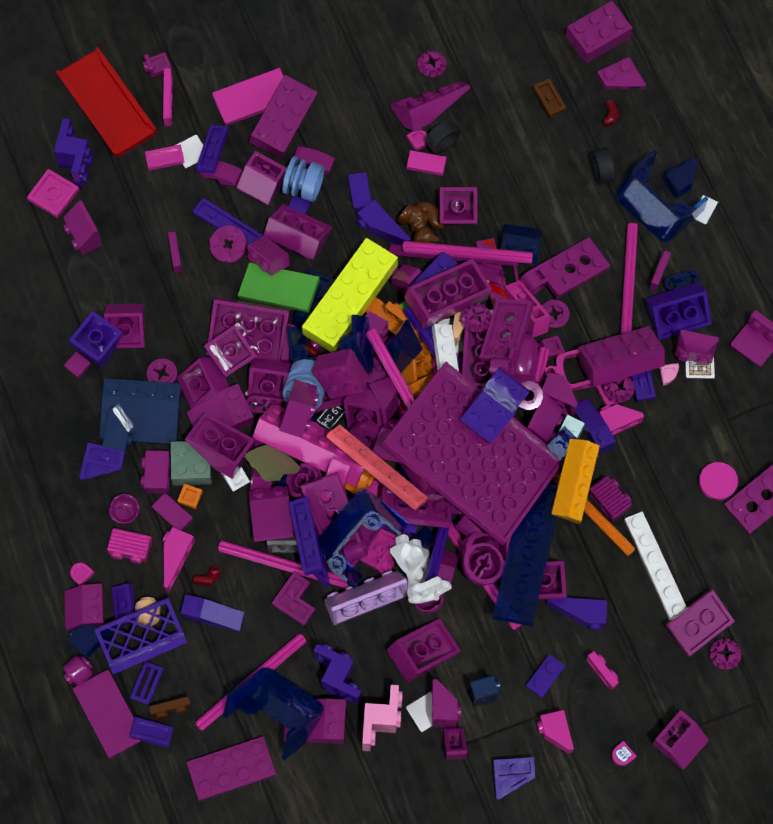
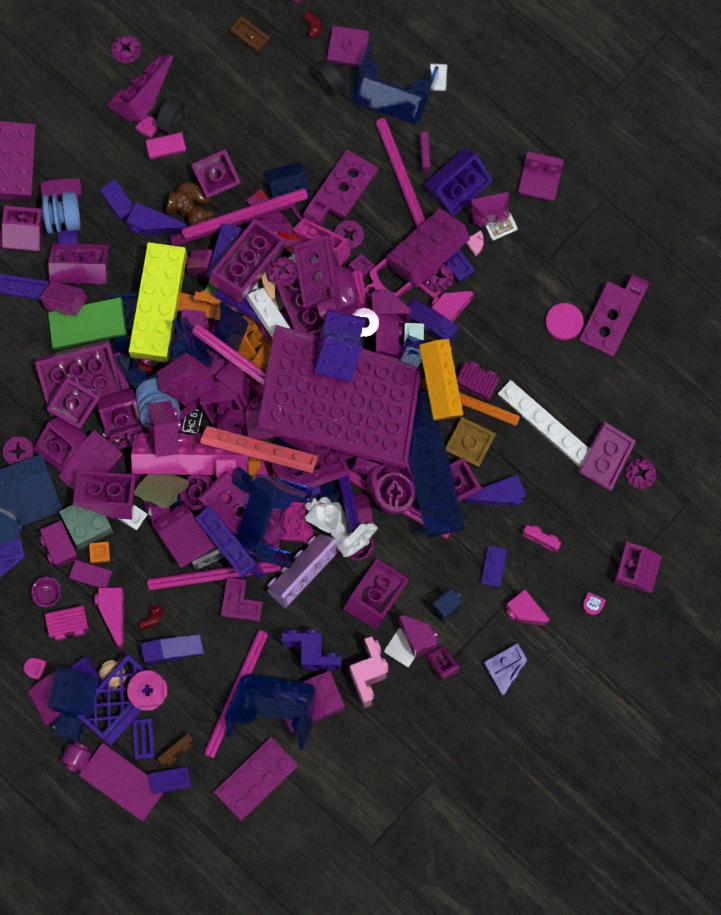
camera: 25 degrees left, 5 degrees up
magenta plate [209,225,248,263] -> none
clear blue slope [663,157,698,199] -> none
clear blue beam [664,270,699,292] -> none
none -> clear blue slope [48,667,99,717]
none -> dark pink plate [127,671,167,711]
none -> clear blue tile [232,466,252,493]
none -> magenta plate [327,26,369,67]
none -> pearl gold plate [444,417,496,468]

